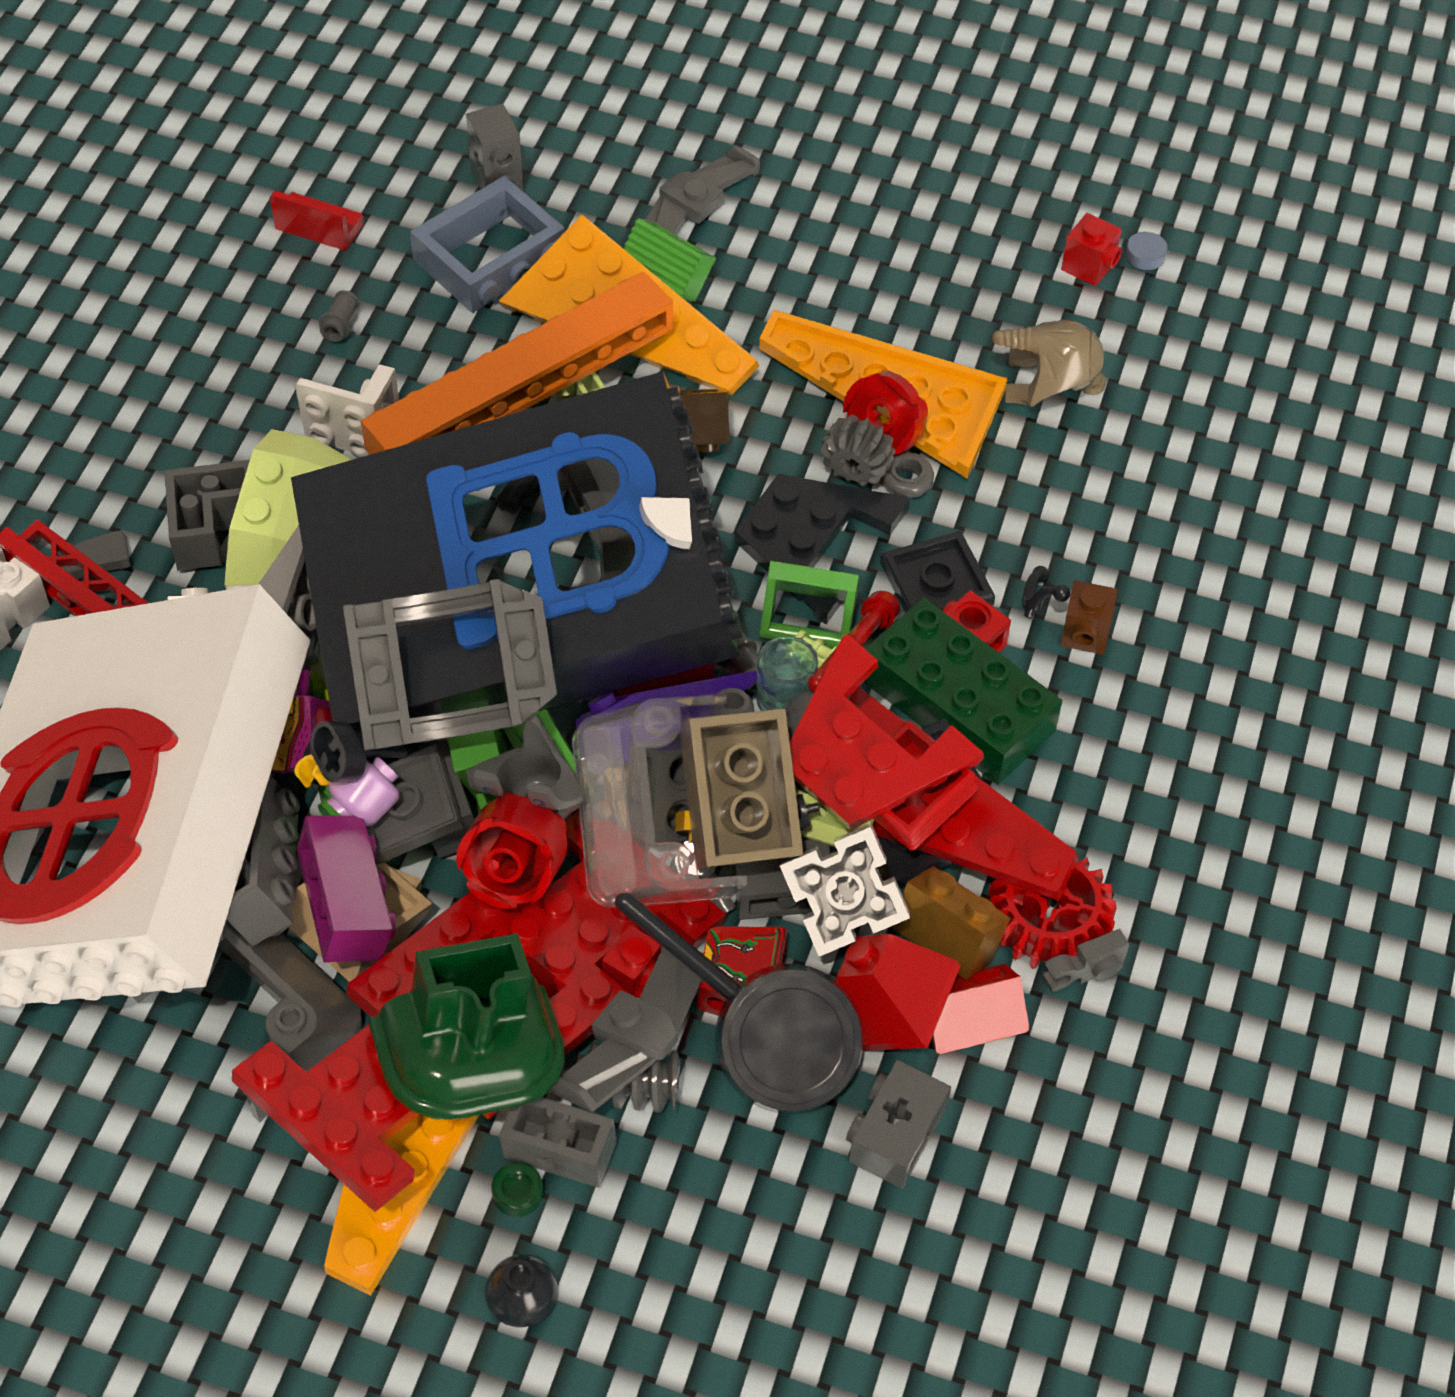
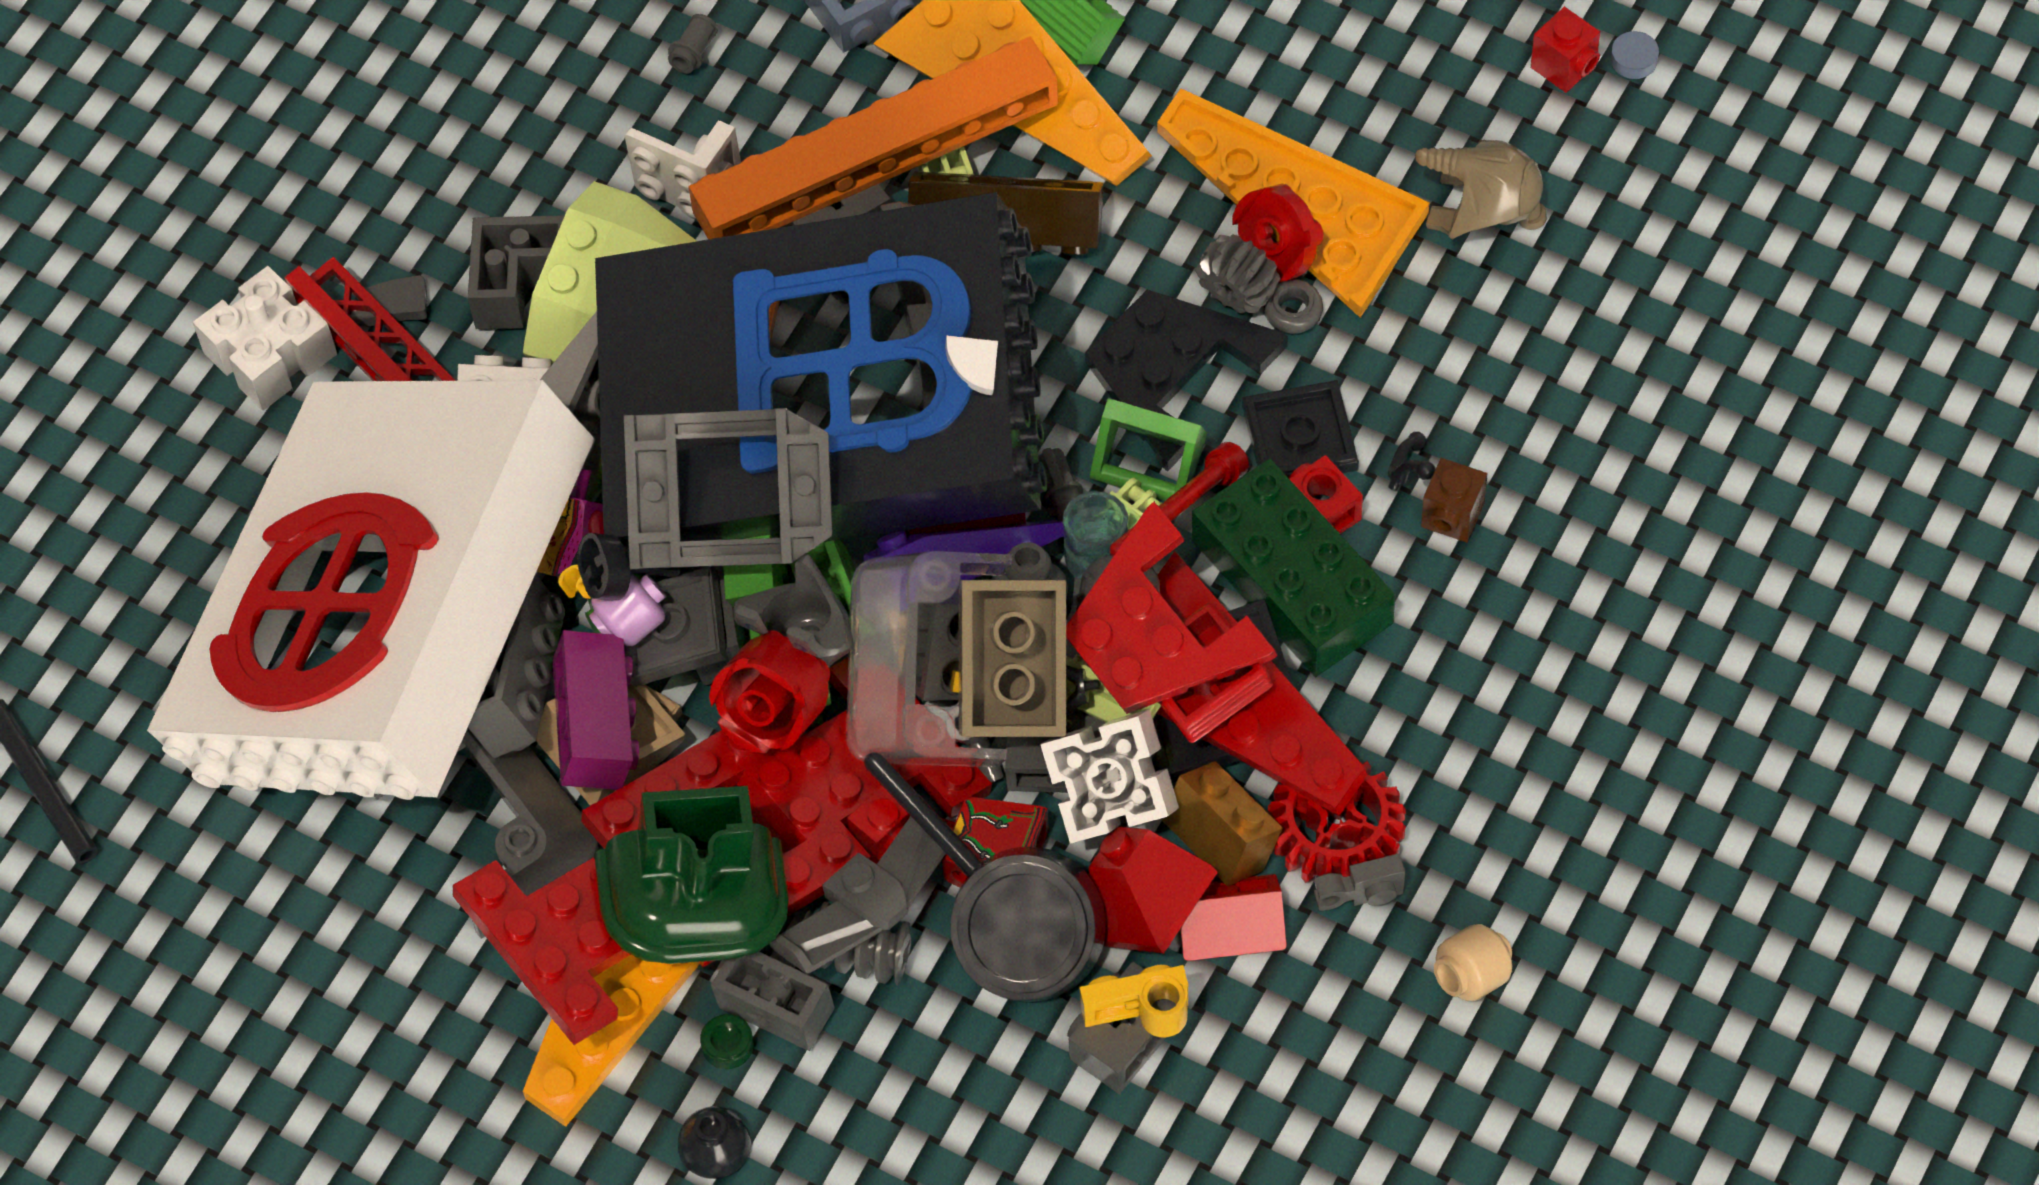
camera: 15 degrees right, 5 degrees up
none -> yellow plate [1080,965,1188,1038]
none -> tan head [1434,924,1512,1001]

